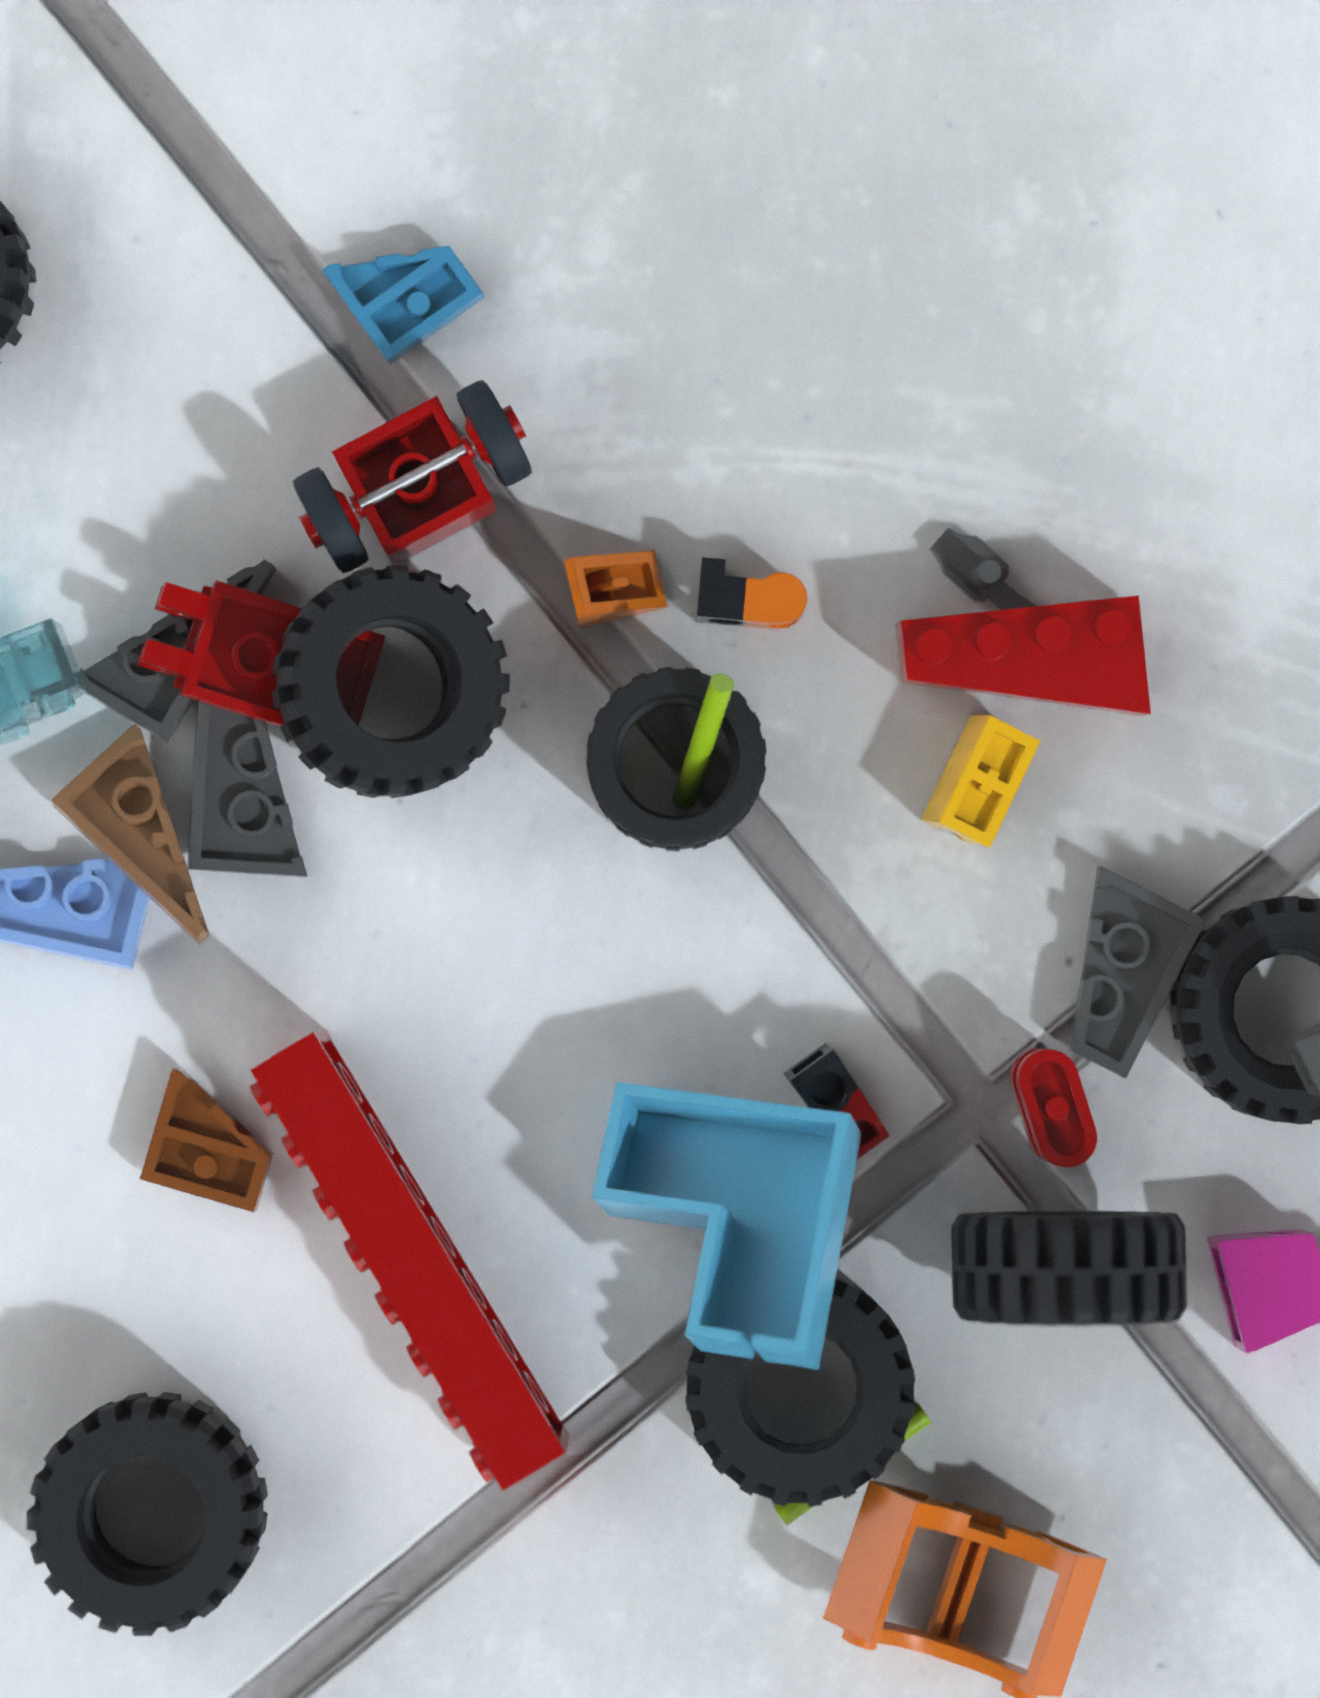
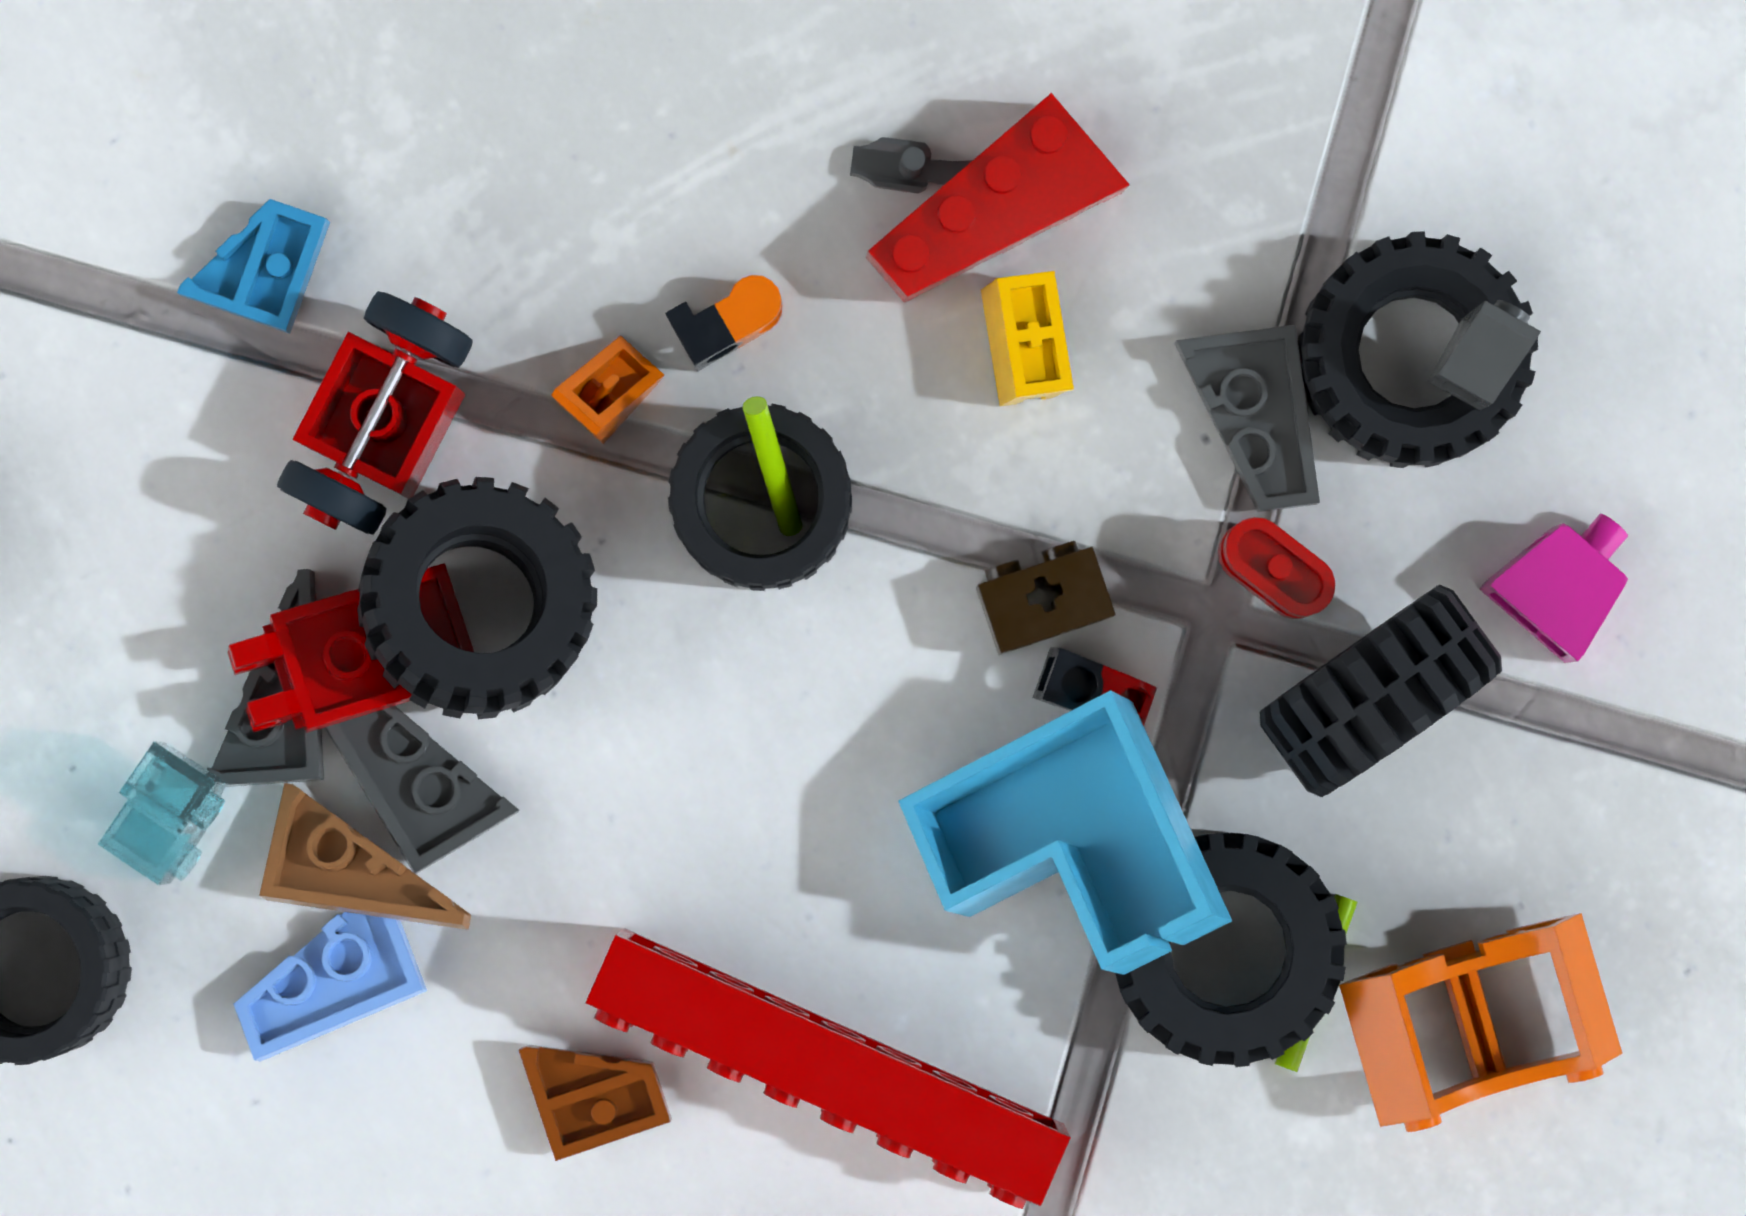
camera: 30 degrees left, 0 degrees up
none -> dark brown brick [976,541,1116,656]

